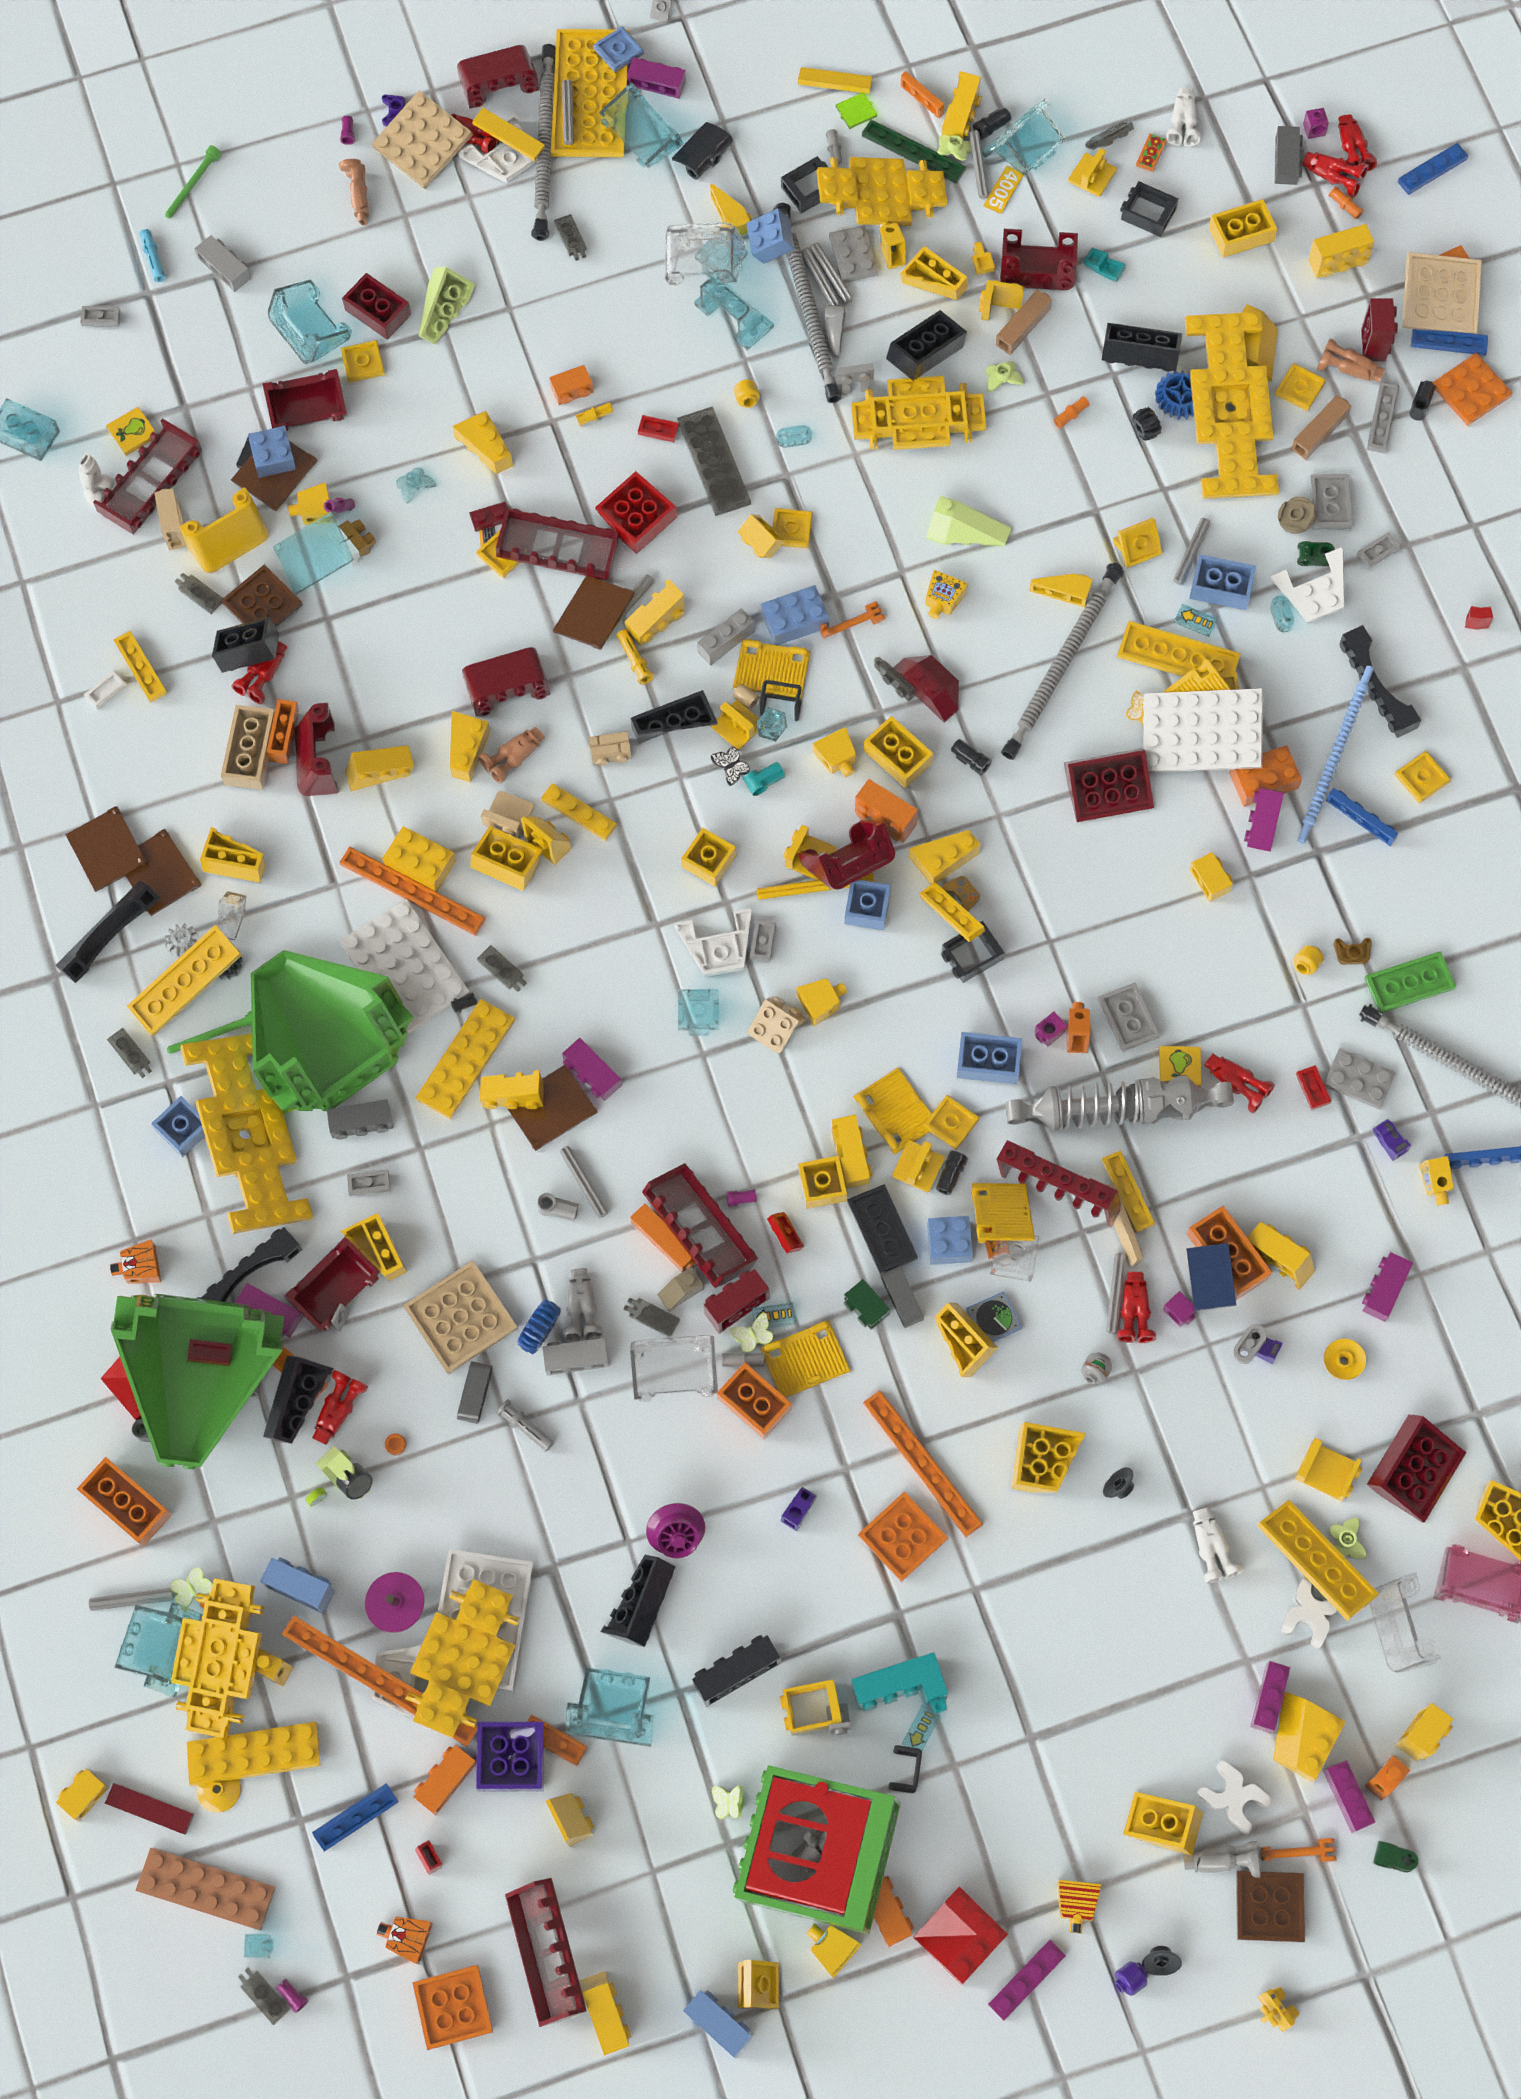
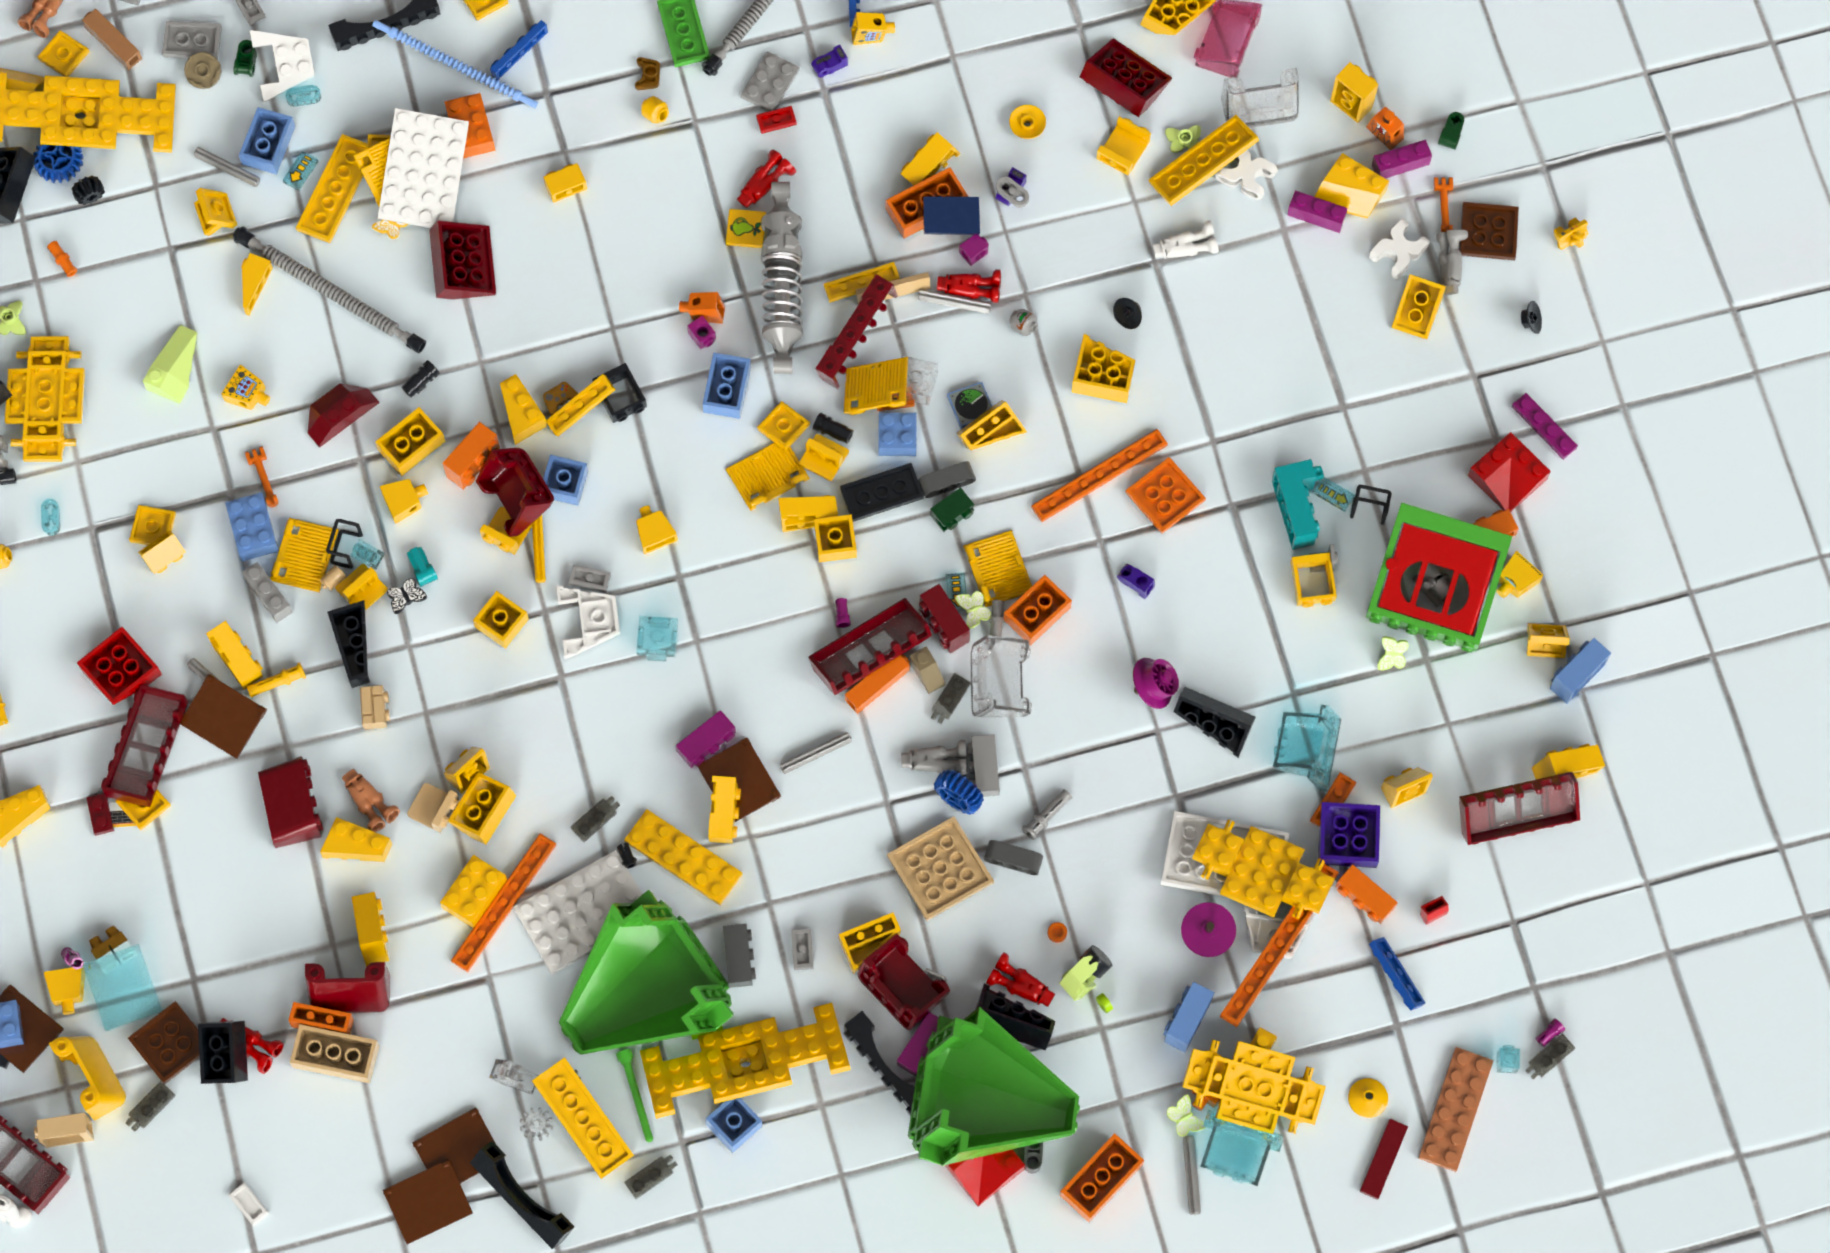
camera: 90 degrees left, 0 degrees up
yellow brick [56,1769,109,1822] -> none
orange torso [110,1239,161,1284] -> none
yellow plate [113,631,167,703] -> none
dark red tile [187,1339,232,1366] -> none
yellow plate [187,1721,321,1786] -> none
yellow wedge [200,826,266,883] -> none
orange torso [376,1917,433,1965] -> none
clear light blue animal [396,467,437,503] -> none
orange plate [412,1965,493,2050] -> none
light grey piece [537,1193,579,1222] -> none
yellow plate [541,783,617,841] -> none
red plate [638,415,679,443] -> none
clear smoke plate [677,406,751,516] -> none
black brick [692,1635,781,1707] -> none
tan bracket [748,996,806,1053] -> none
red plate [767,1212,805,1254] -> none
clear smoke hinge [874,657,915,702] -> none
torso [1057,1880,1101,1934] -> none
light grey plate [1098,983,1160,1052] -> none
dark purple head [1114,1961,1149,1996] -> none
magenta brick [1244,787,1284,852] -> none
magenta brick [1362,1252,1413,1322] -> none

